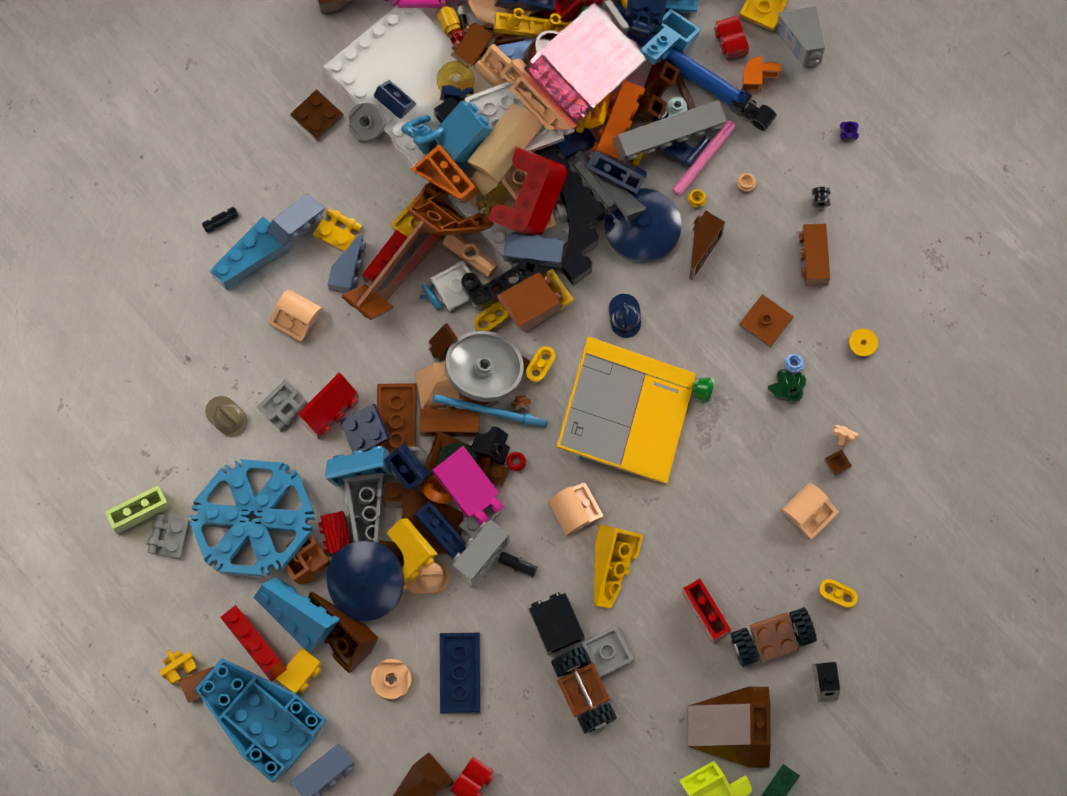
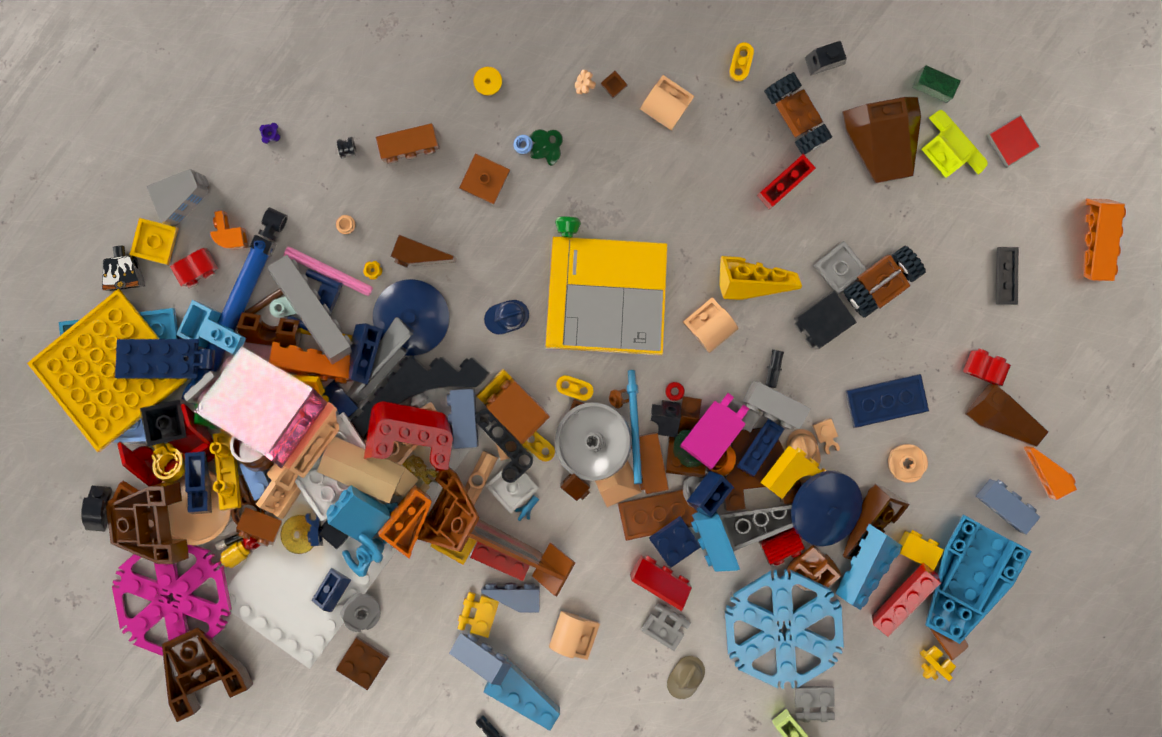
camera: 105 degrees left, 15 degrees up
none -> light nougat plate [812,418,840,454]

